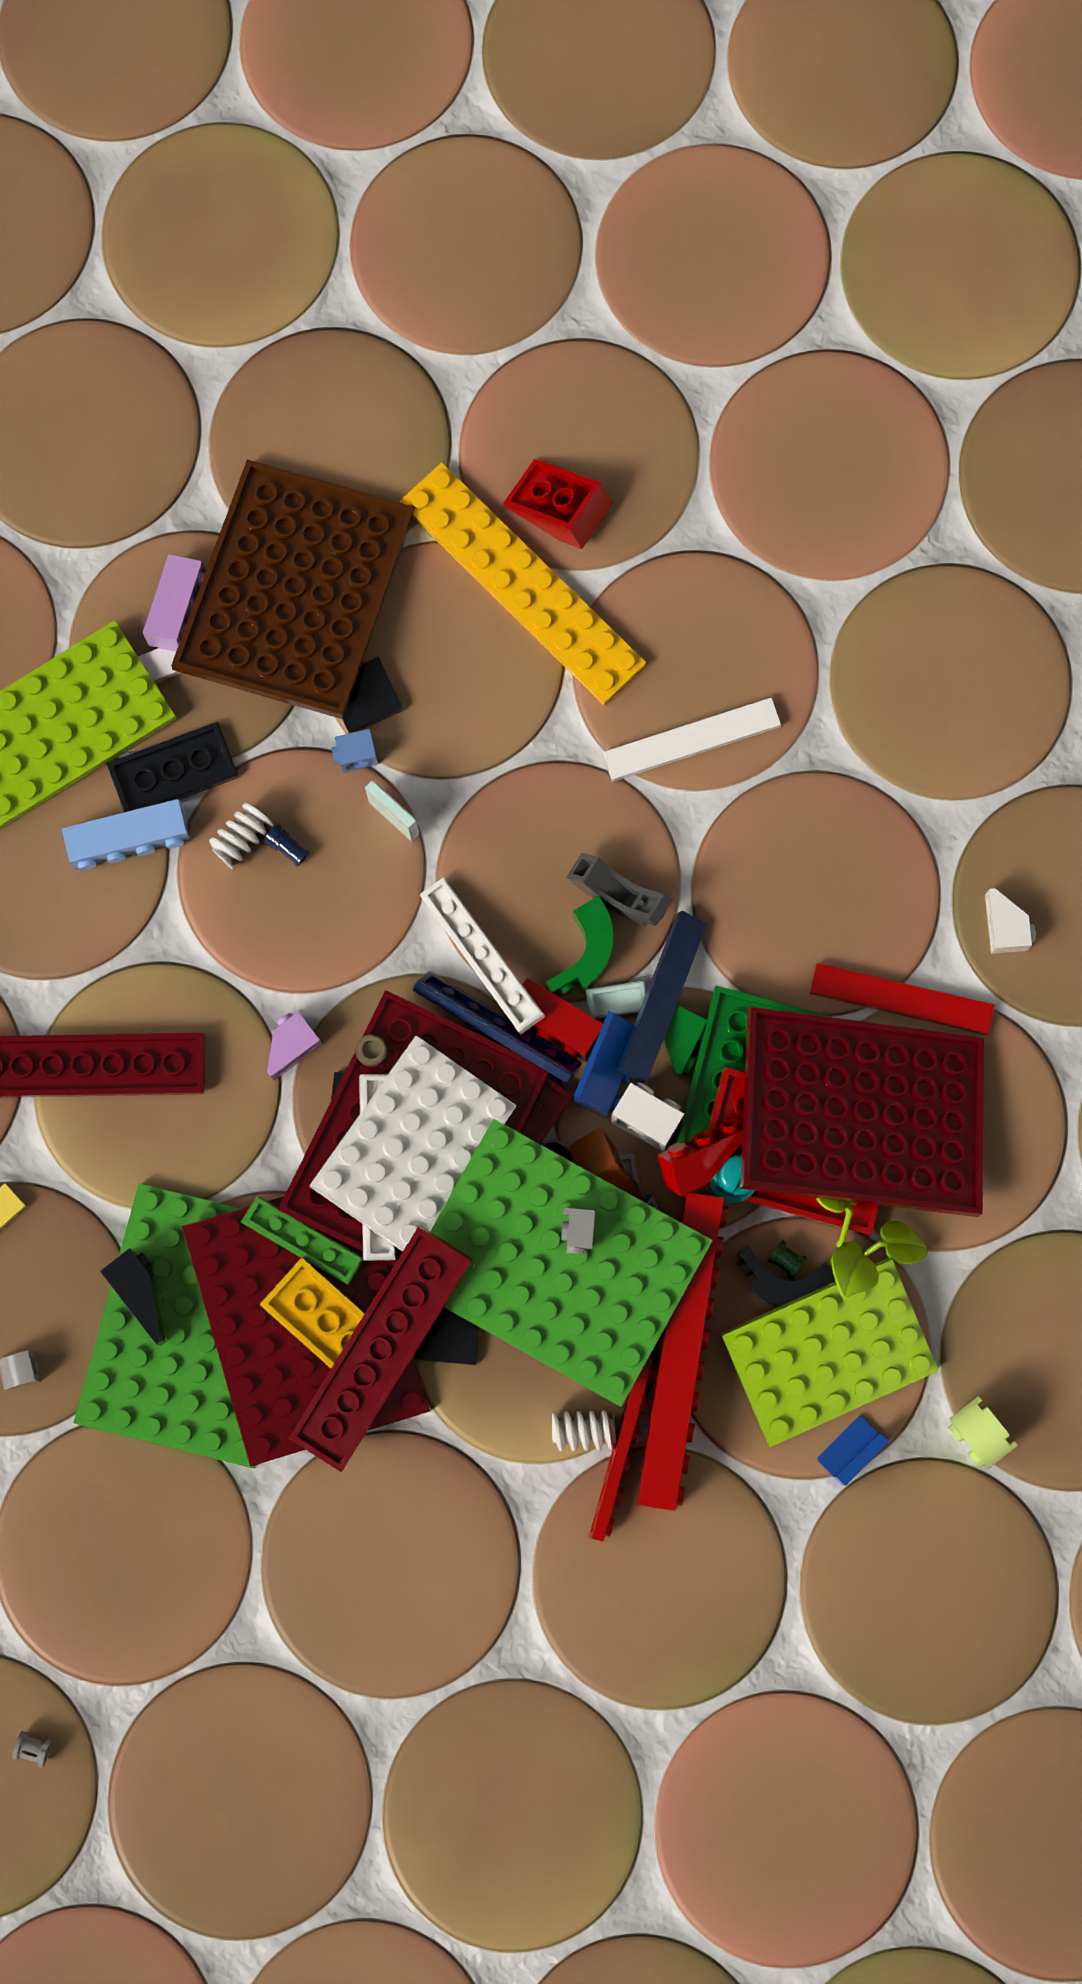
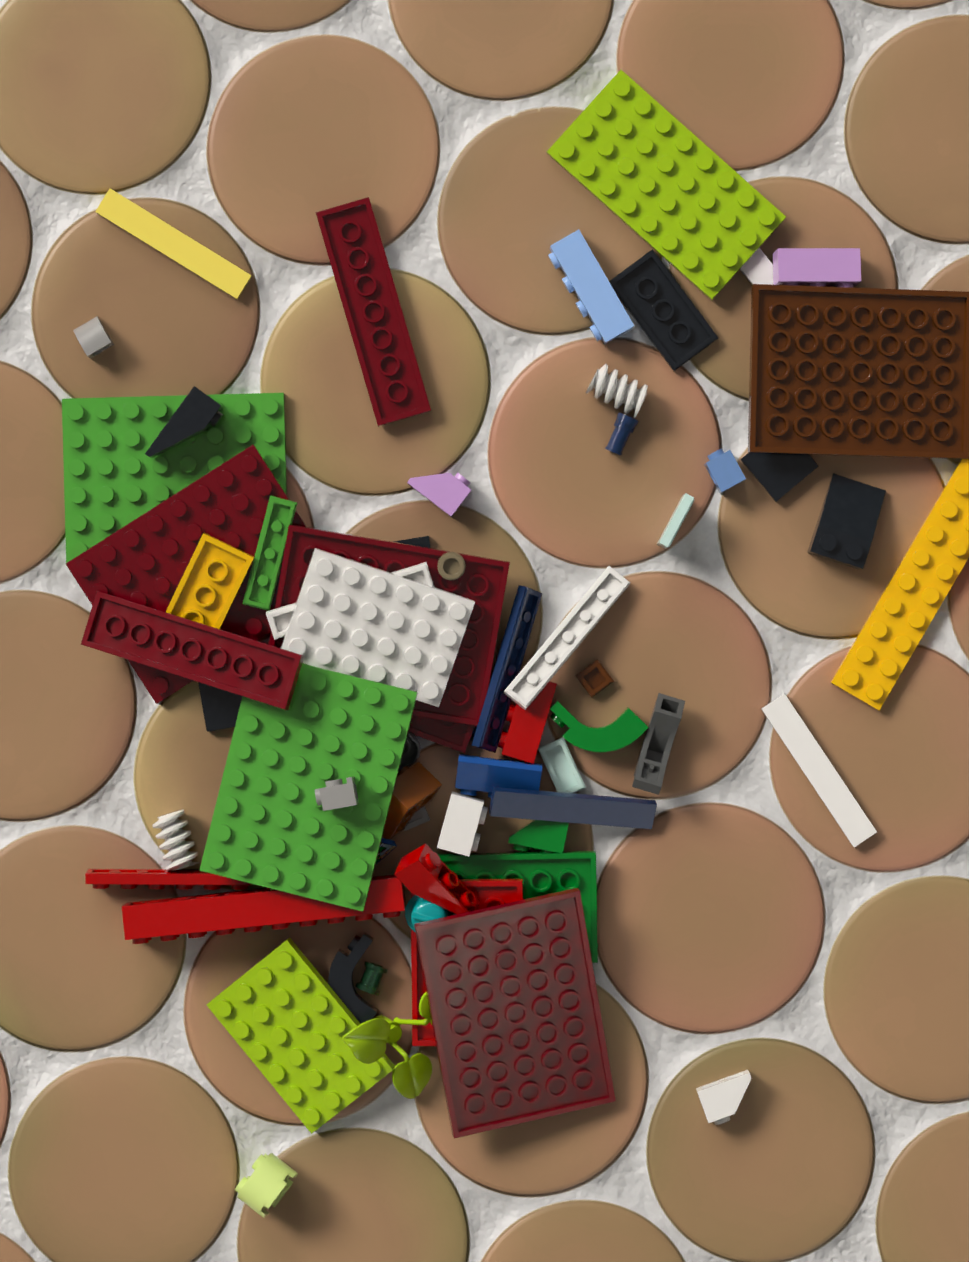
camera: 75 degrees right, 10 degrees up
red tile [810,963,995,1035] -> none
blue panel [817,1416,889,1486] -> none
none -> reddish brown tile [575,659,614,698]
none -> black slope [807,473,886,570]

